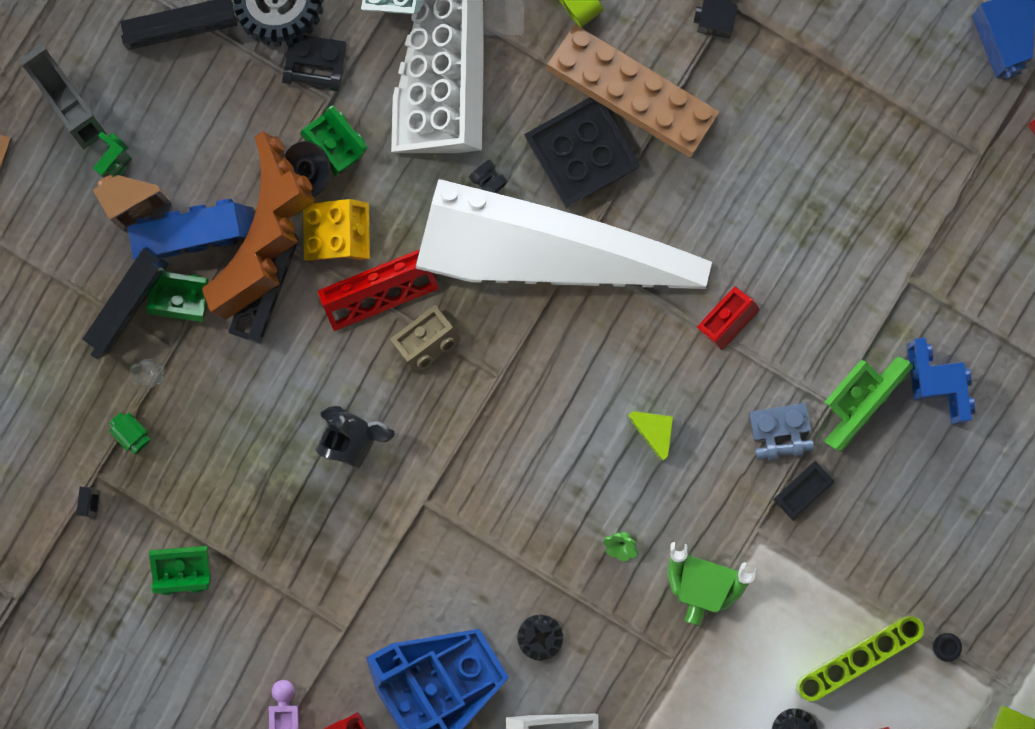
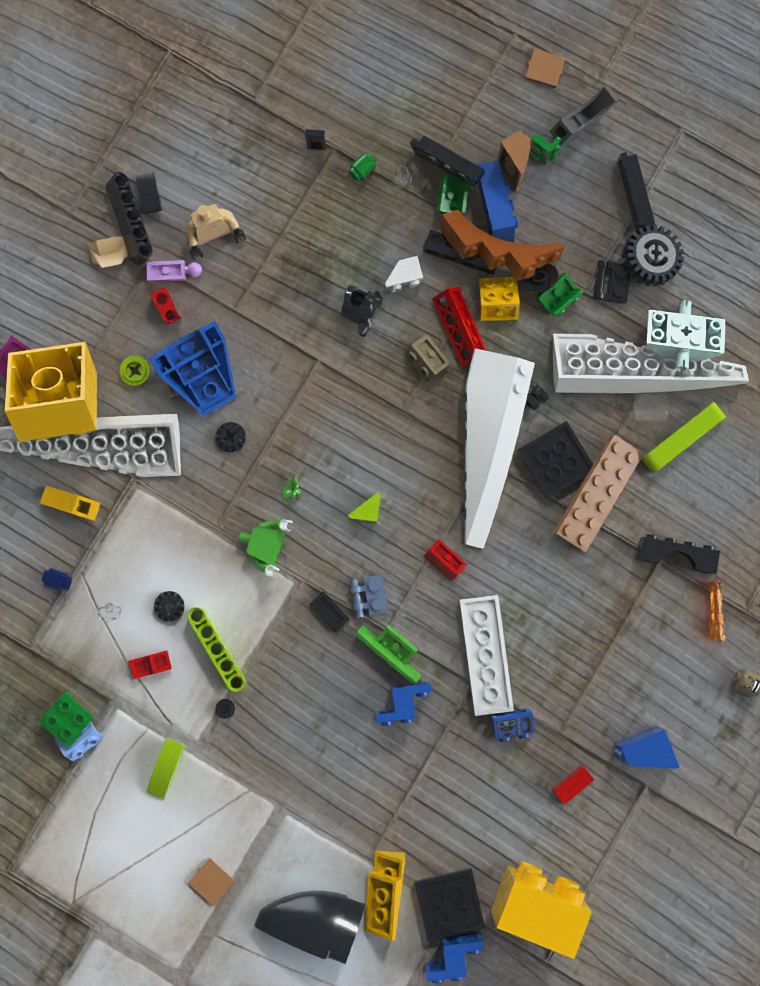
camera: 90 degrees right, 0 degrees up
green bracket [149,546,211,595] -> none
none -> tan torso [185,204,246,261]
none -> white slope [385,256,423,292]
none -> white plate [459,595,514,716]
none -> blue slope [490,708,534,742]

